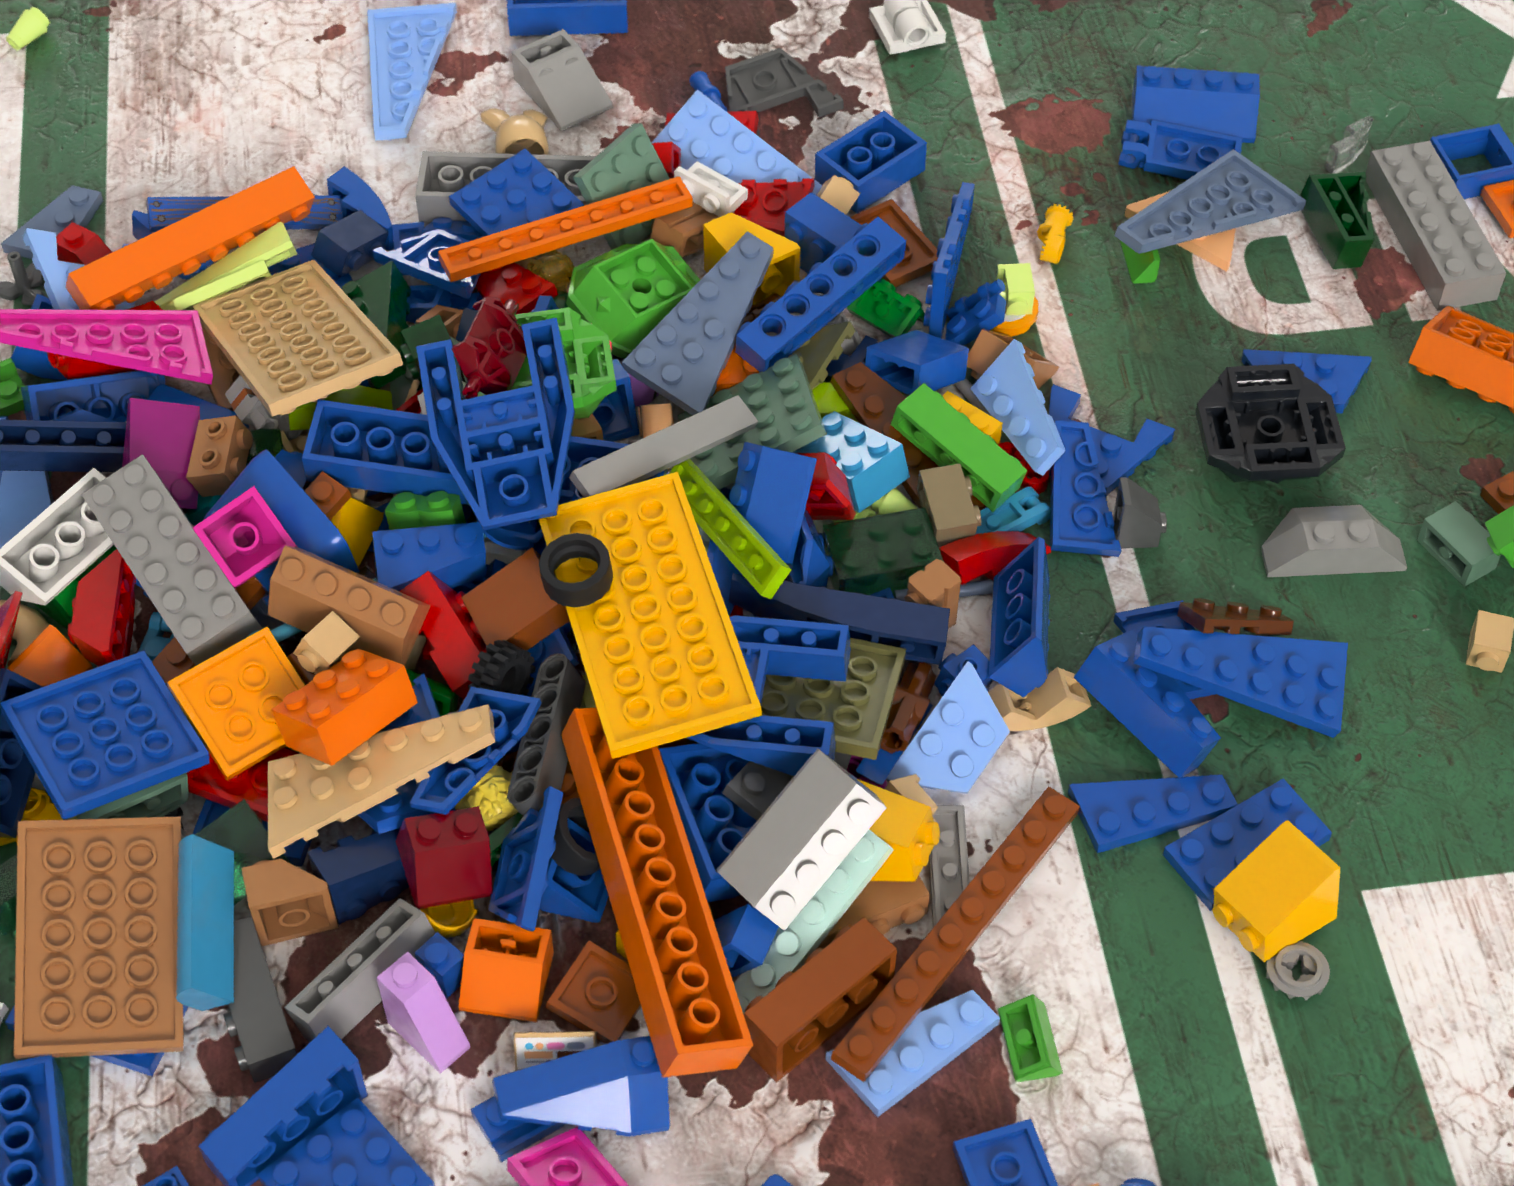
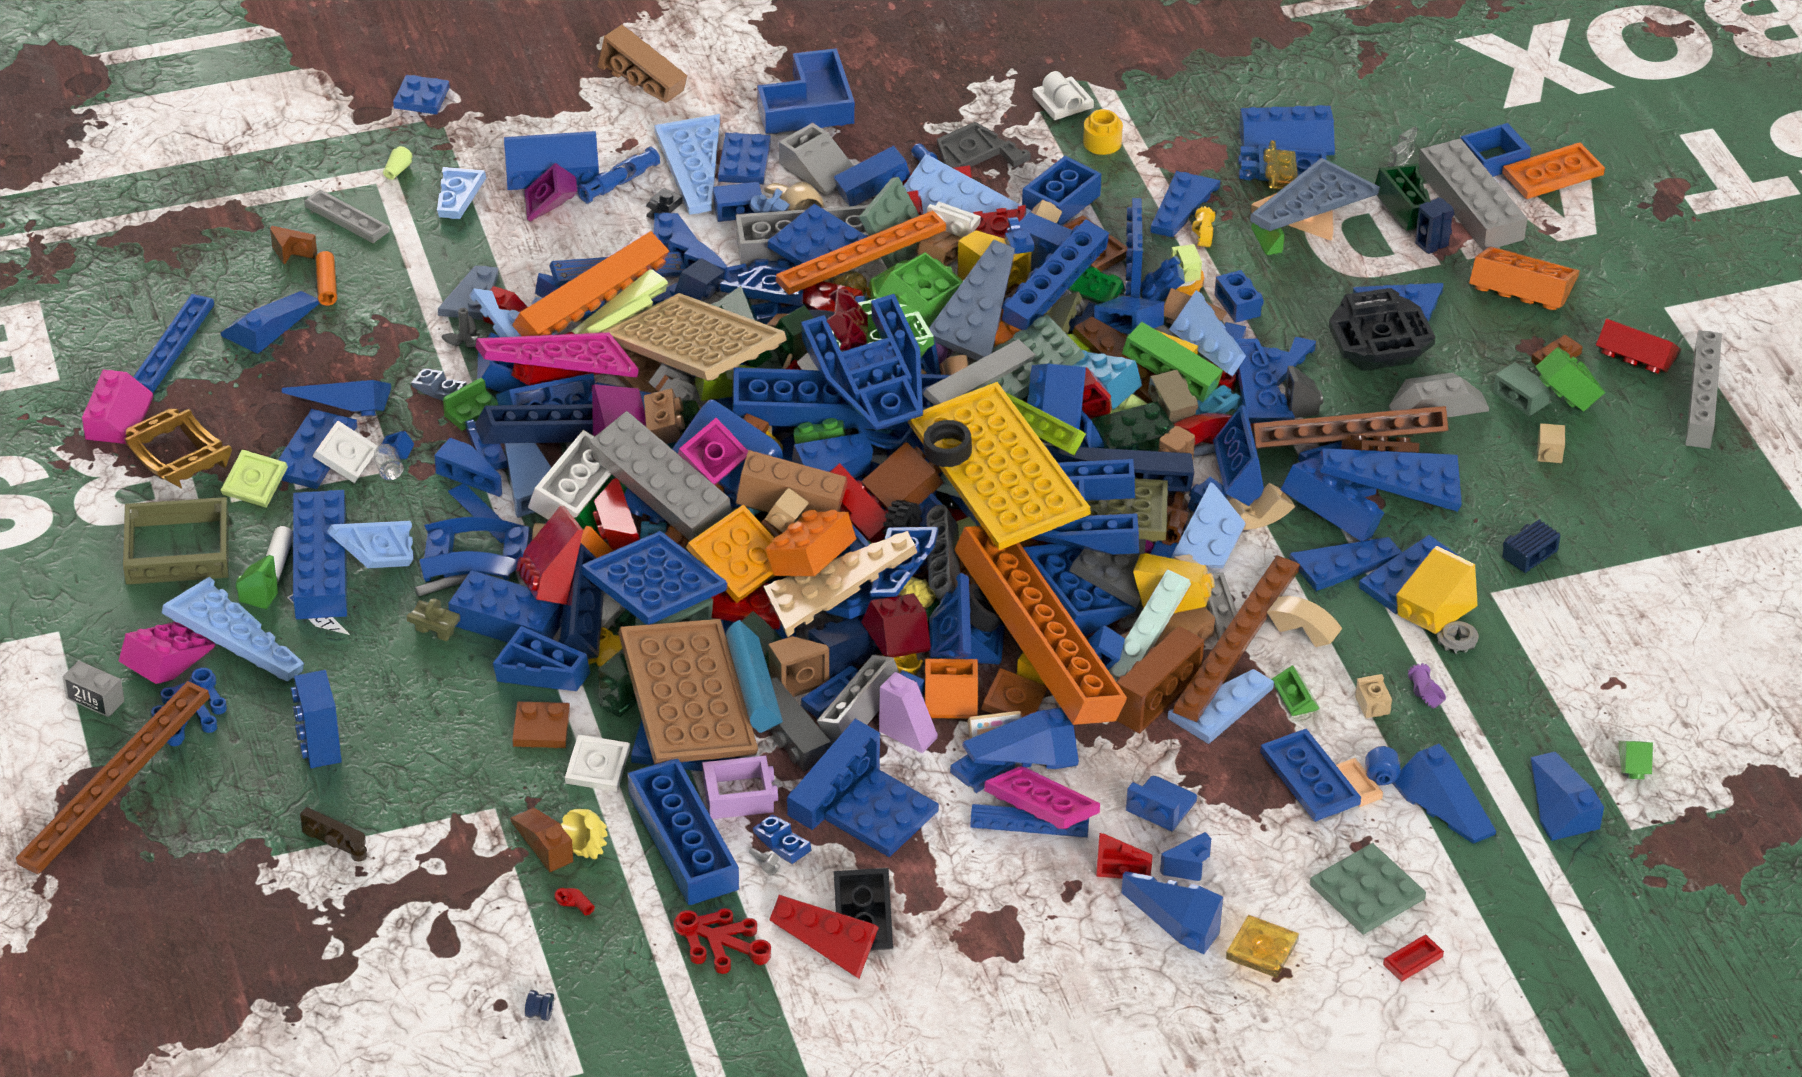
camera: 10 degrees left, 10 degrees down
light grey slope [717,748,887,931] -> none
none -> light blue wing [437,167,486,219]
none -> blue slope [504,131,599,190]
none -> magenta slope [524,163,577,222]
none -> blue piece [577,146,660,204]
none -> black plate [646,188,683,220]
none -> blue wing [654,213,698,250]
none -> lavender window [702,756,778,819]
none -> blue brick [713,182,762,222]
none -> blue plate [718,132,771,185]
none -> medium blue hips [750,188,790,213]
none -> blue plate [801,666,859,719]
none -> blue brick [834,146,910,207]
none -> blue plate [1005,217,1034,254]
none -> yellow piece [1083,109,1123,155]
none -> blue wing [1151,171,1220,237]
none -> blue brick [1214,270,1264,323]
none -> dark orange brick [1250,406,1448,449]
none -> clear yellow bracket [1264,140,1298,189]
none -> tan brick [1267,596,1342,647]
none -> tan brick [1355,674,1392,719]
none -> medium lavender connector [1408,663,1446,709]
none -> dark blue brick [1415,197,1454,254]
none -> dark blue brick [1502,519,1561,573]

